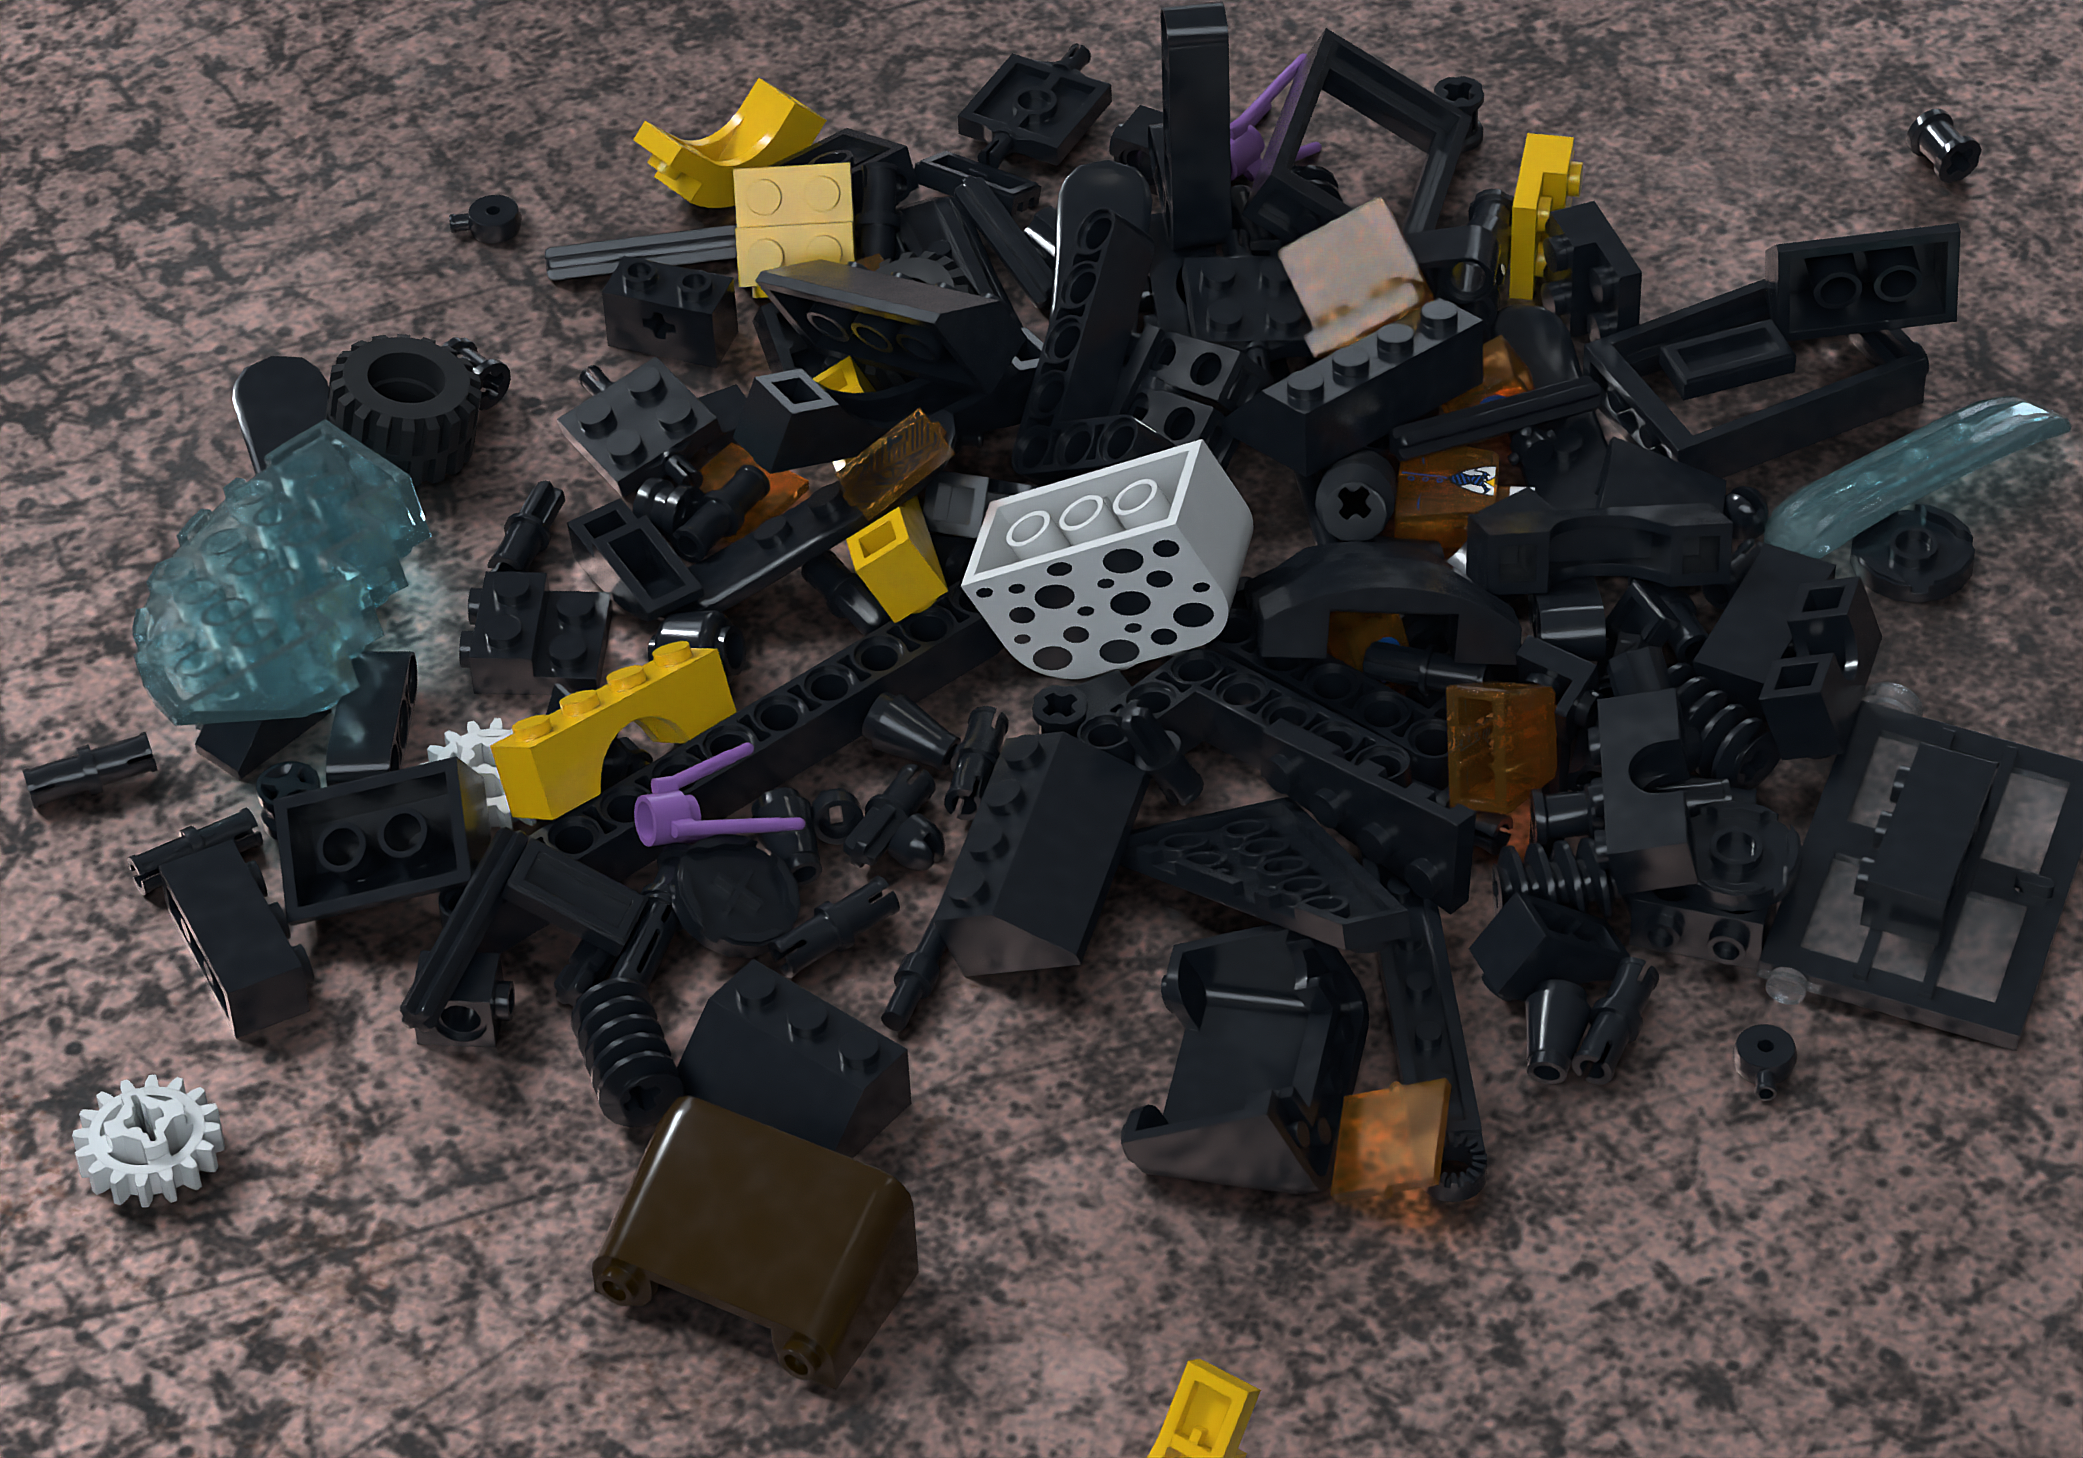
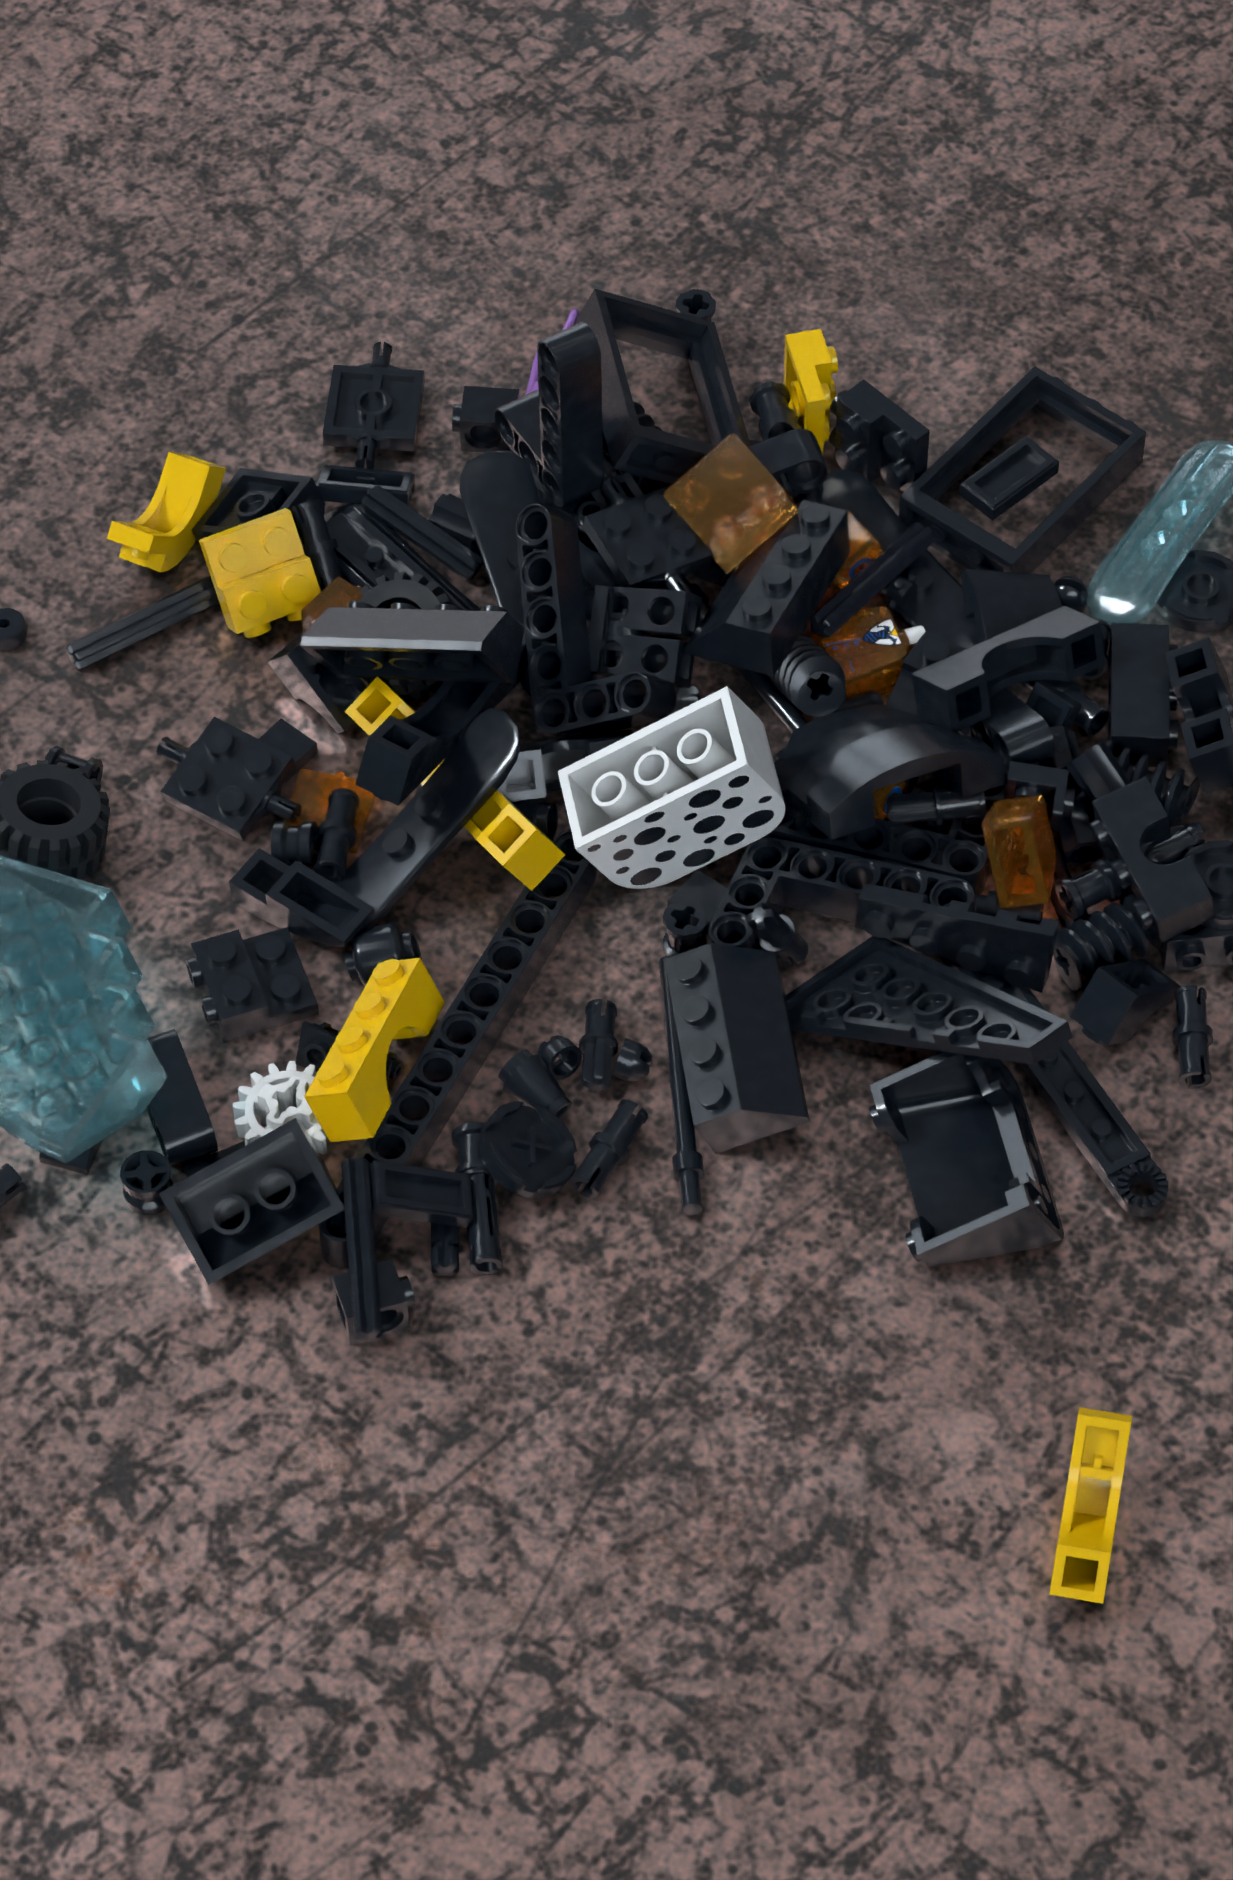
camera: 25 degrees left, 10 degrees up
white gear [72,1075,225,1207] -> none
black pin [127,807,263,895] -> none
black brick [159,840,314,1039] -> none
black axle [487,480,565,572] -> none
black piece [571,977,684,1127] -> none
dark brown windscreen [592,1096,919,1390] -> none
black brick [602,256,739,368] -> none
medium lavender plant [634,742,805,847] -> none
black slope [677,959,912,1159] -> none
black axle [801,549,892,636] -> none
clear orange piece [835,408,955,521] -> none
black cone [862,691,961,772] -> none
black pin [944,706,1009,821] -> none
clear orange piece [1330,1078,1451,1203] -> none
black cone [1525,979,1592,1084] -> none
black slope [1765,223,1961,342] -> none
black bush [1906,109,1982,183] -> none

